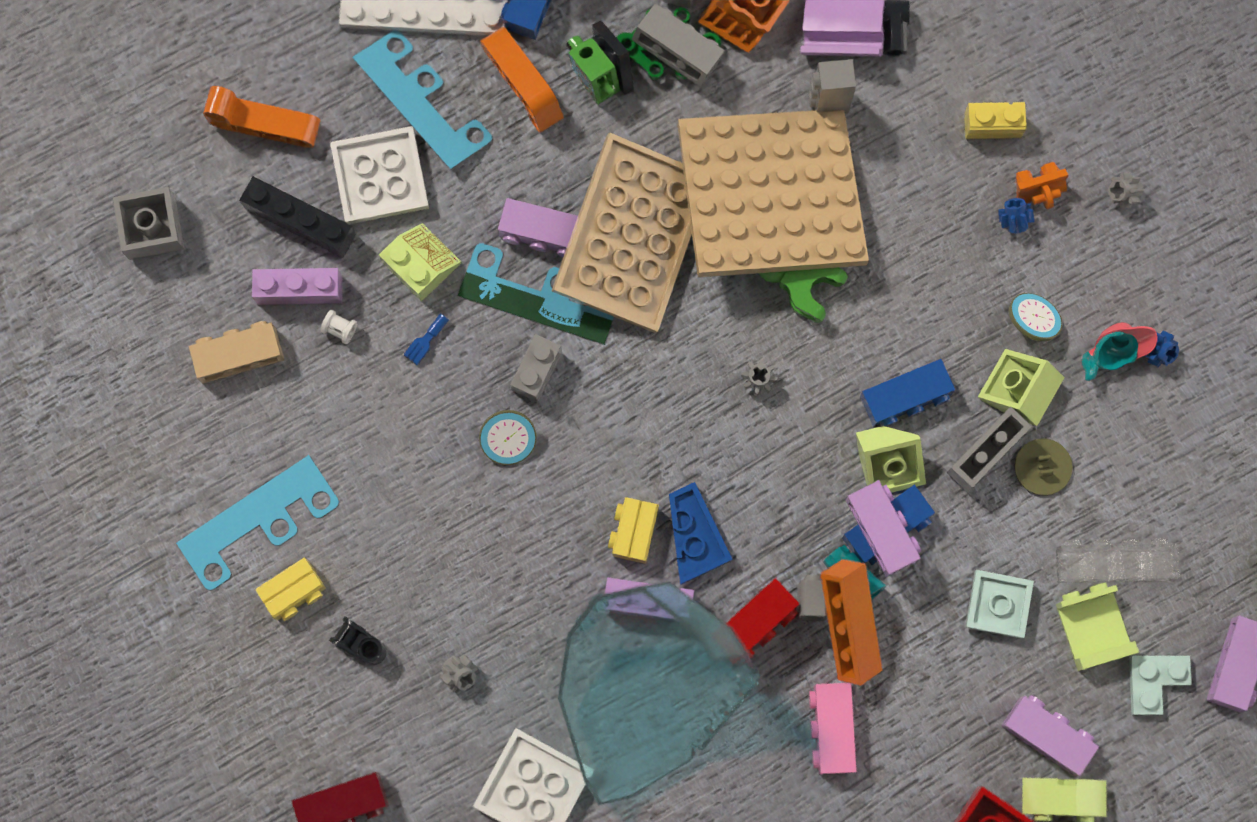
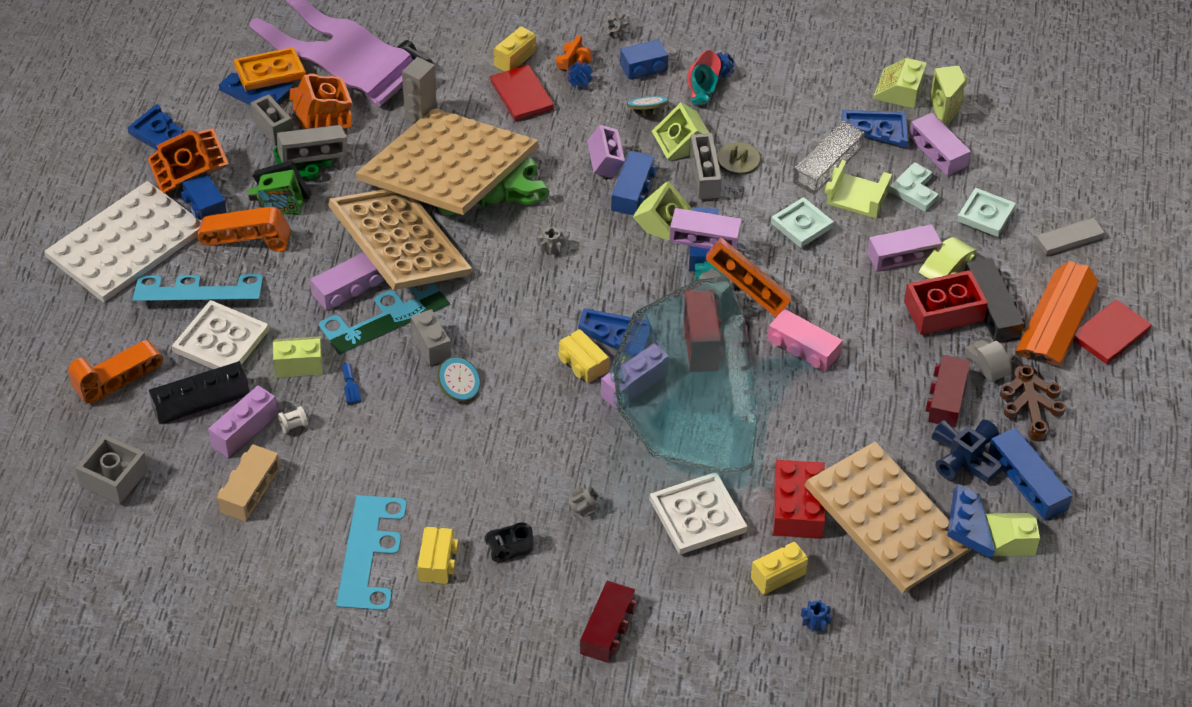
camera: 55 degrees left, 30 degrees down
none -> red tile [490,65,554,121]
none -> lavender brick [587,125,625,178]
none -> blue brick [620,39,668,80]
none -> blue wing [841,110,908,148]
none -> light aqua plate [957,188,1016,237]

